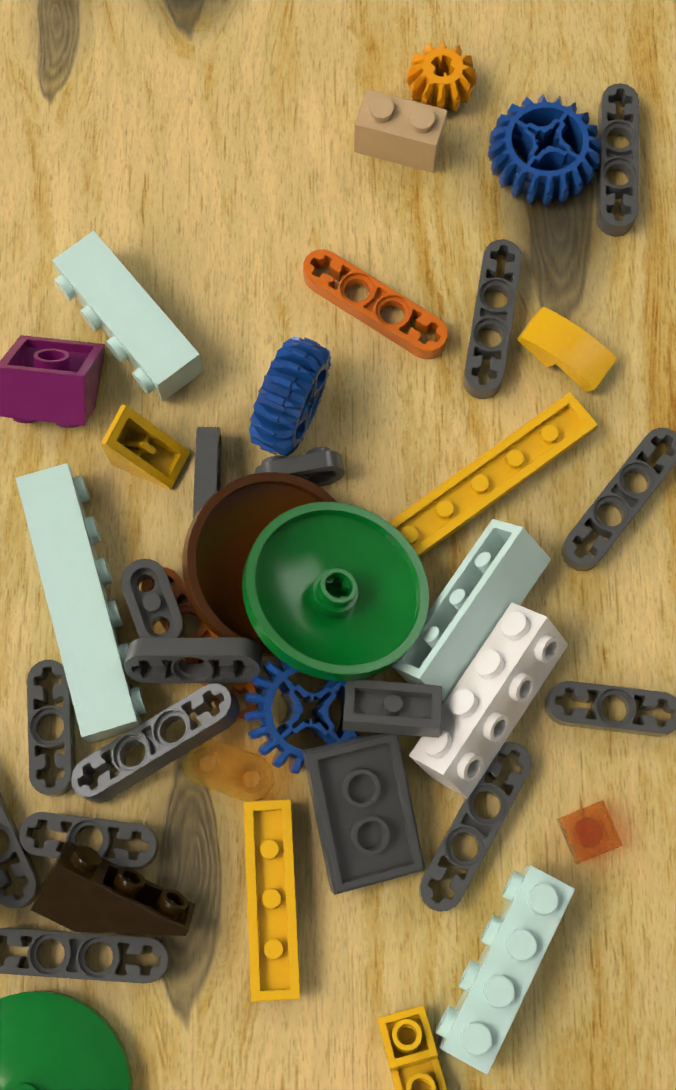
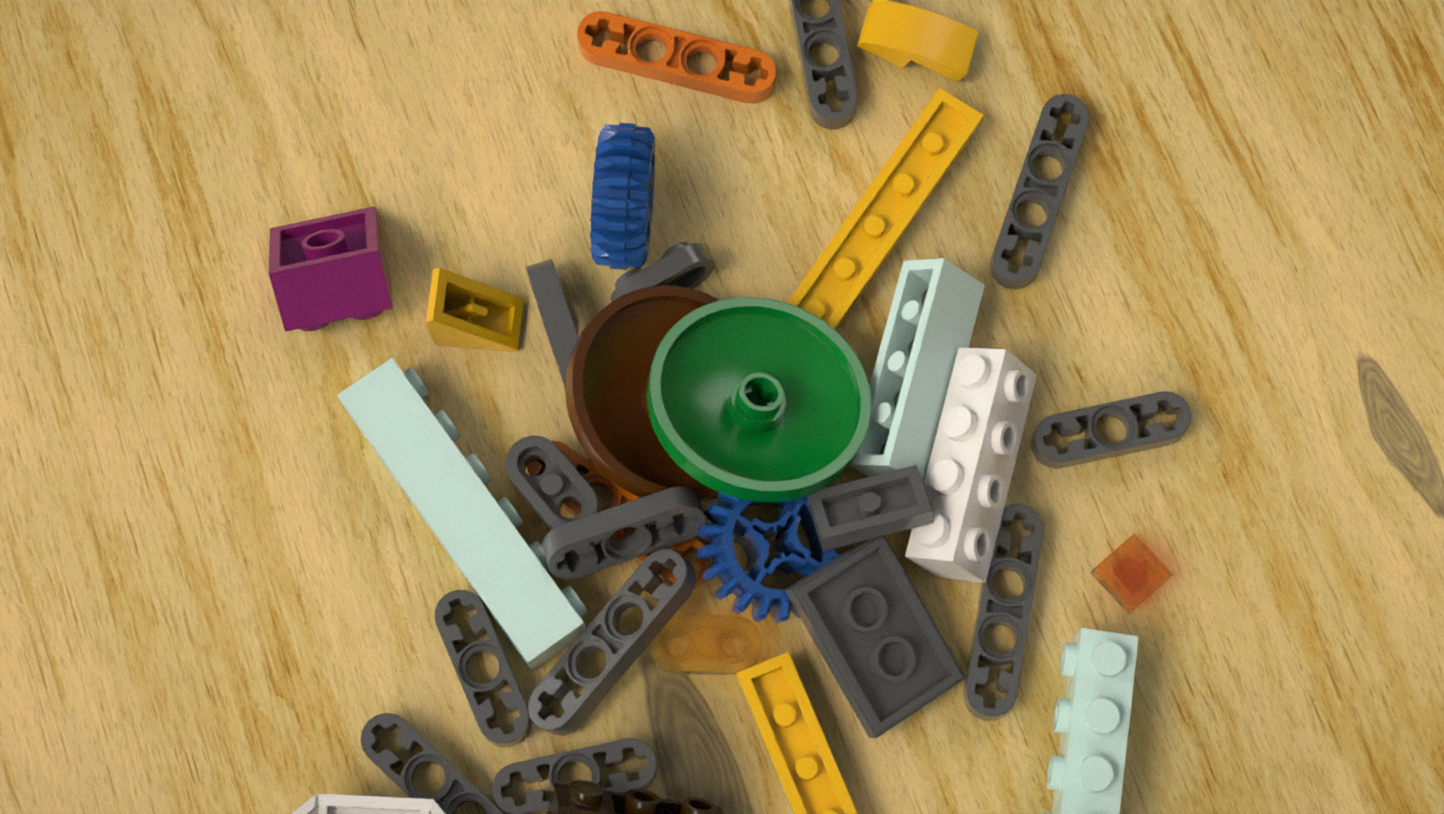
camera: 20 degrees left, 0 degrees up
light aqua brick [52,231,204,402] -> none

